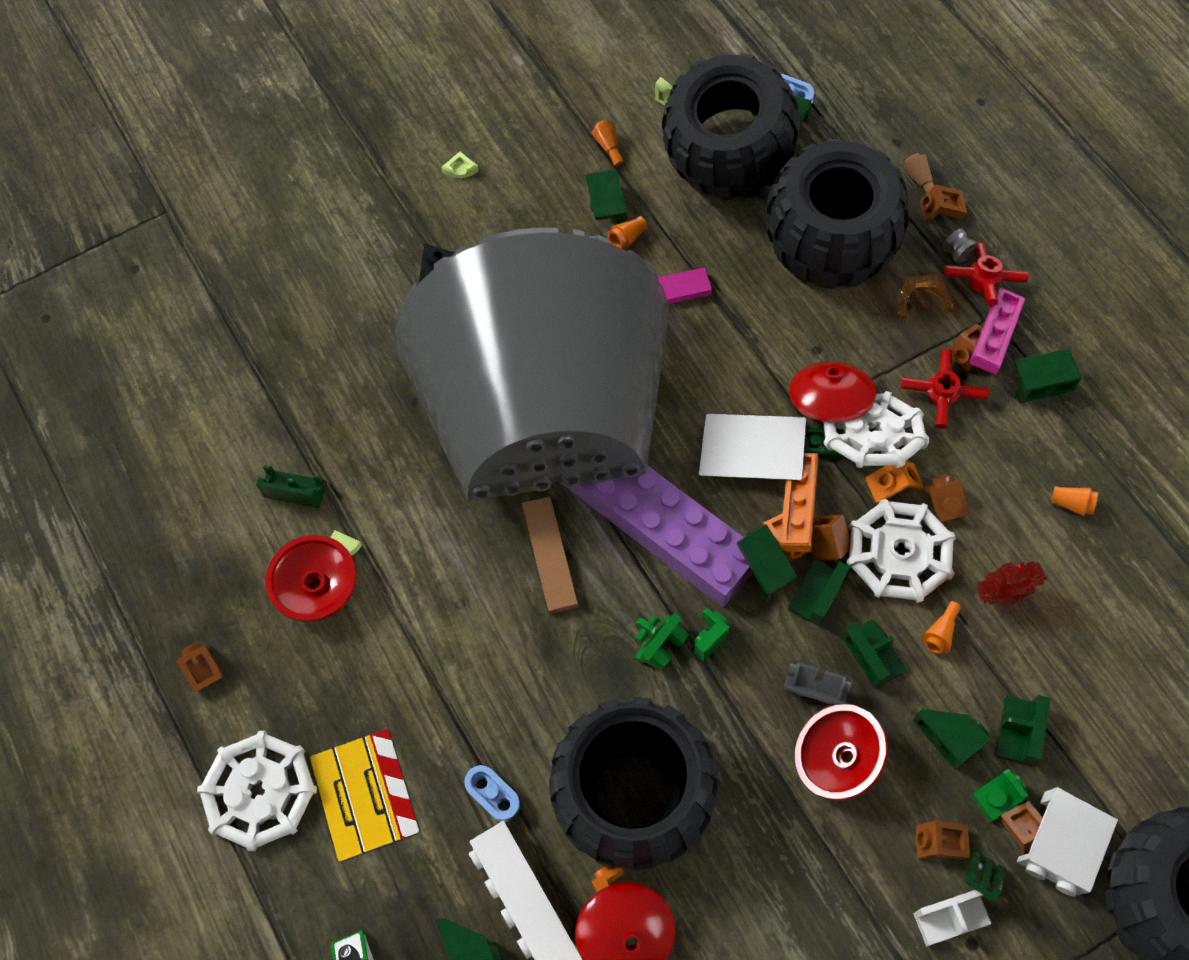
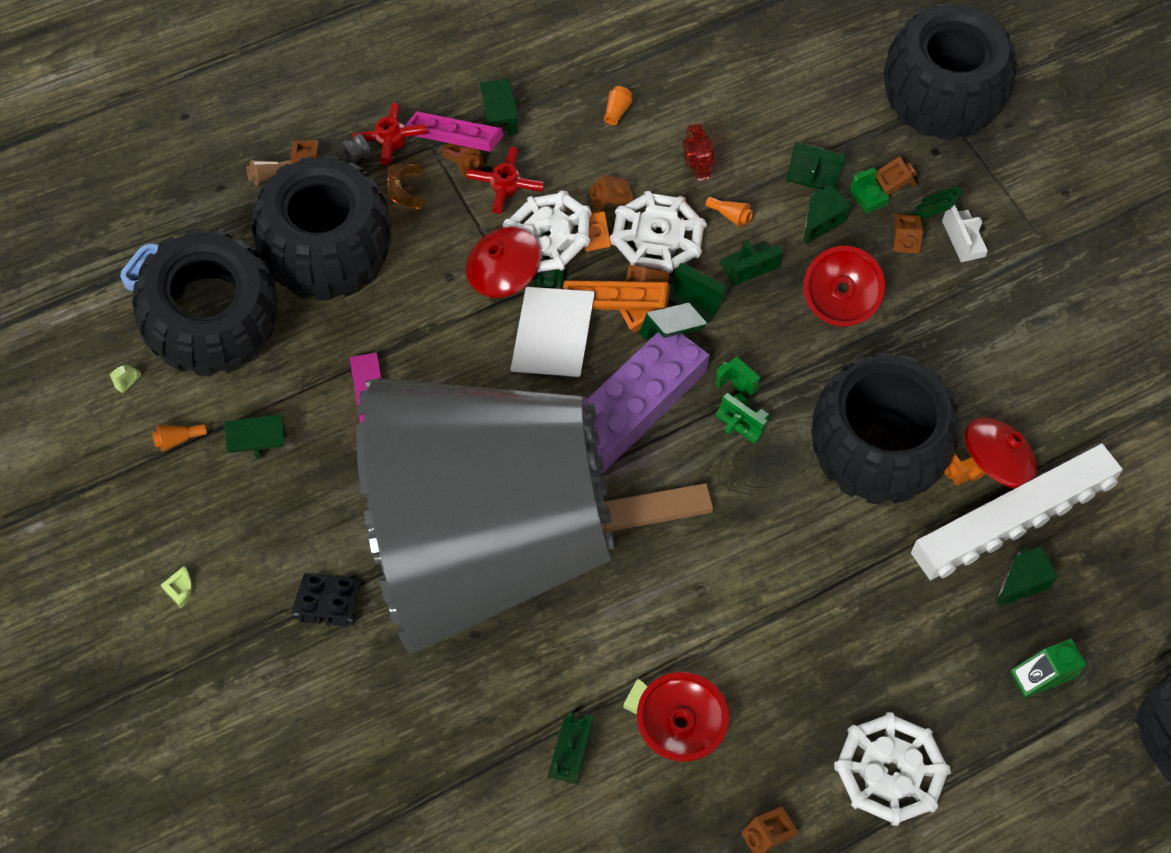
camera: 95 degrees left, 5 degrees down
yellow sticker [310,729,419,861] -> none
light blue plate [464,765,520,822] -> none
orange cone [608,216,648,250] -> none
dark grey hinge [783,662,852,706] -> none
white panel [1017,787,1118,897] -> none

